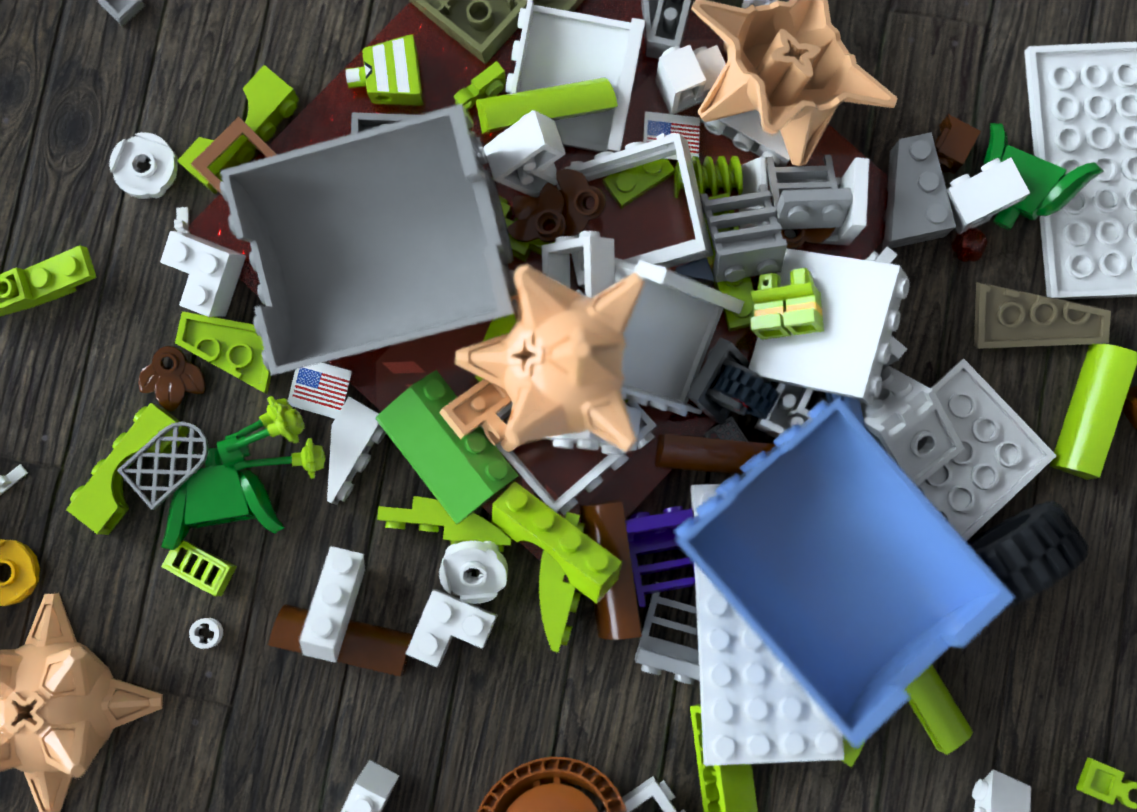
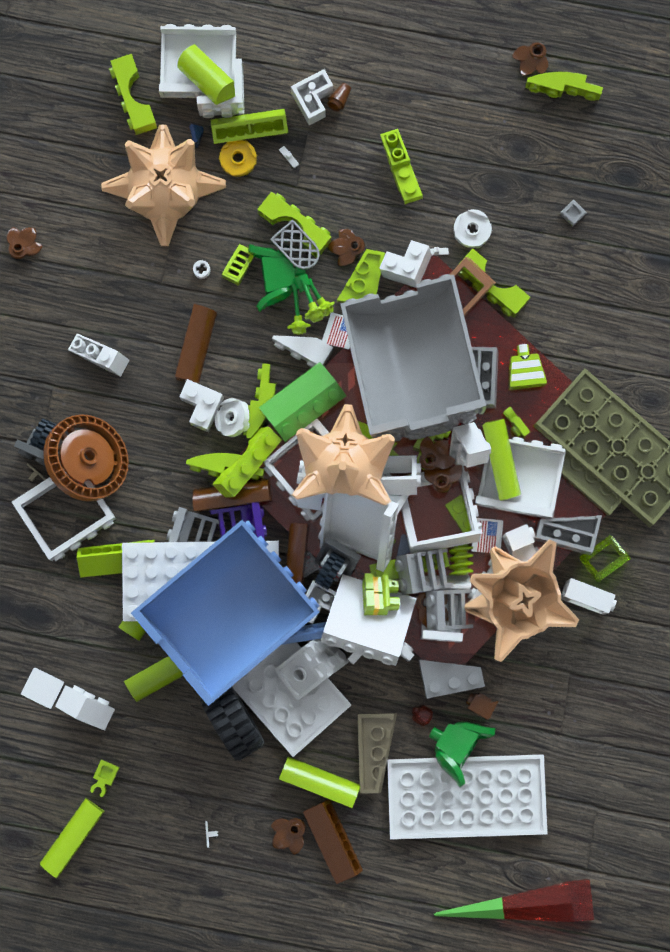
camera: 90 degrees right, 0 degrees up
white brick [299,546,365,663] -> none
light nougat plate [439,379,512,446] -> none
white brick [946,158,1030,235] -> none

